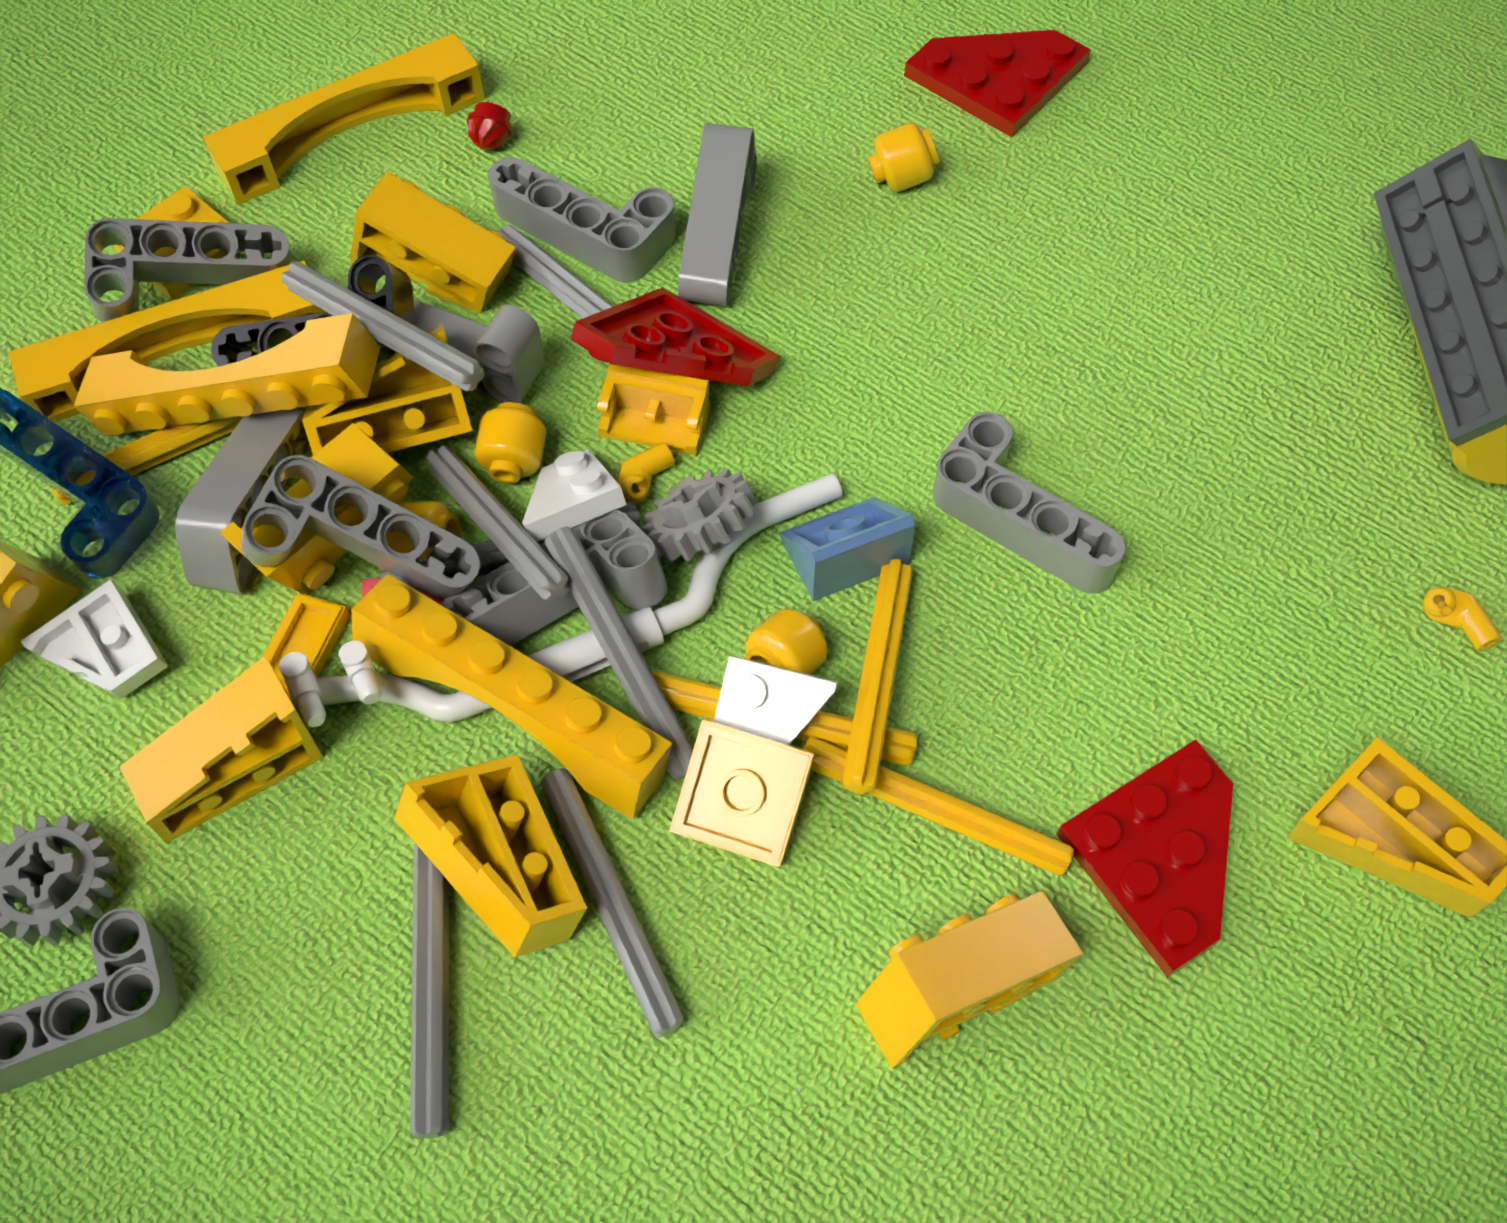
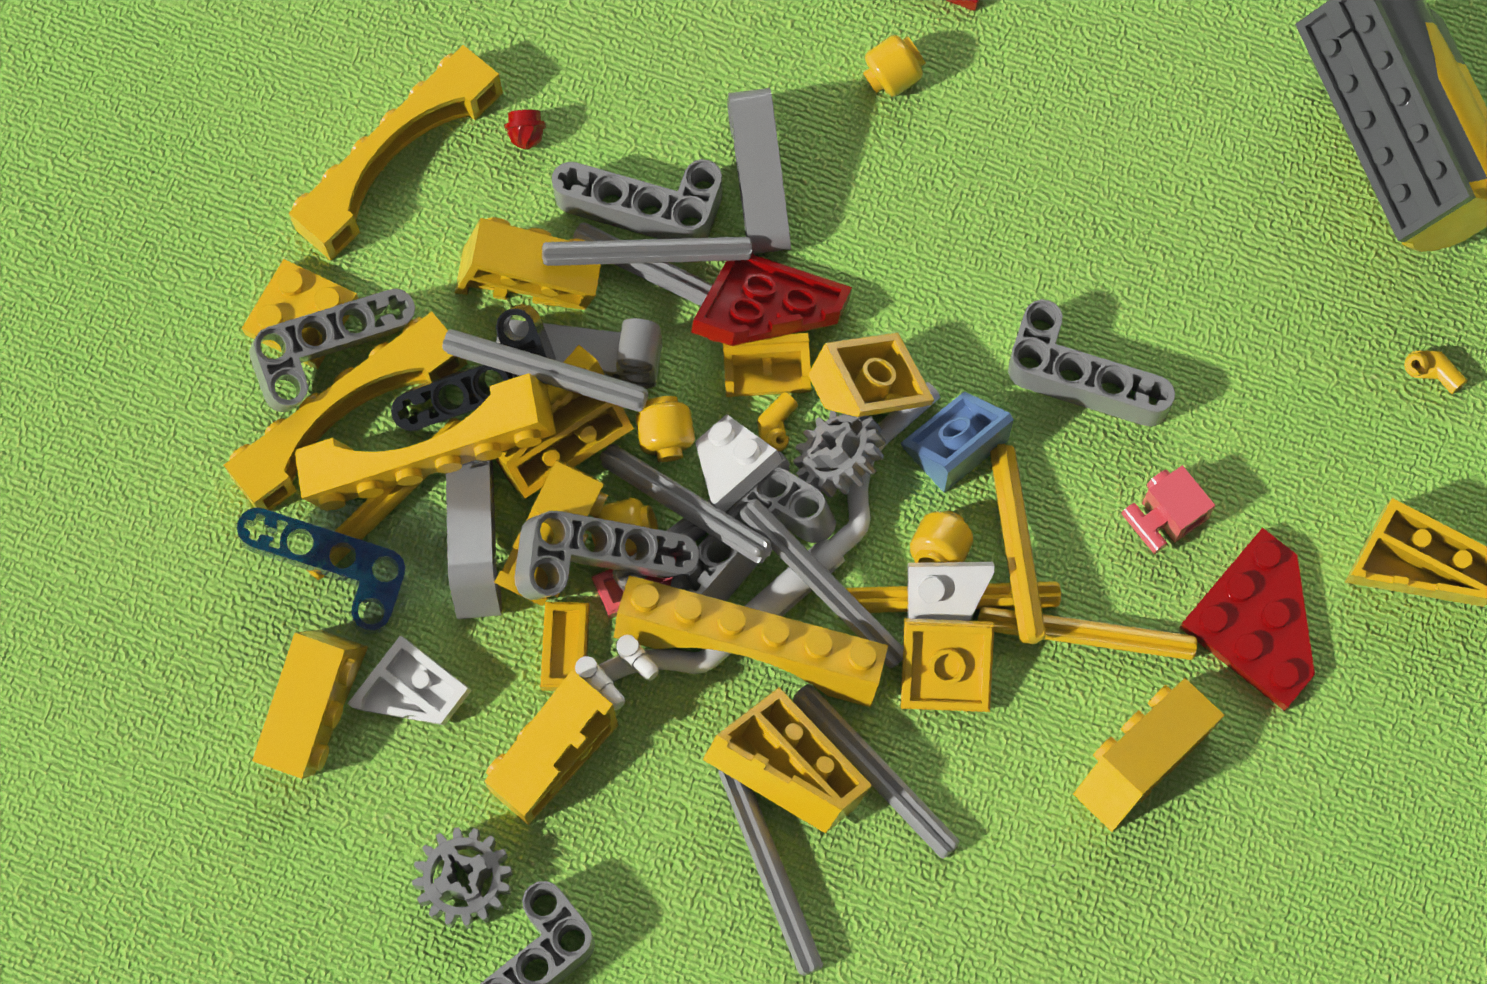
camera: 15 degrees left, 10 degrees up
none -> light grey axle [542,237,752,266]
none -> yellow slope [808,333,934,417]
none -> coral brick [1121,465,1216,554]

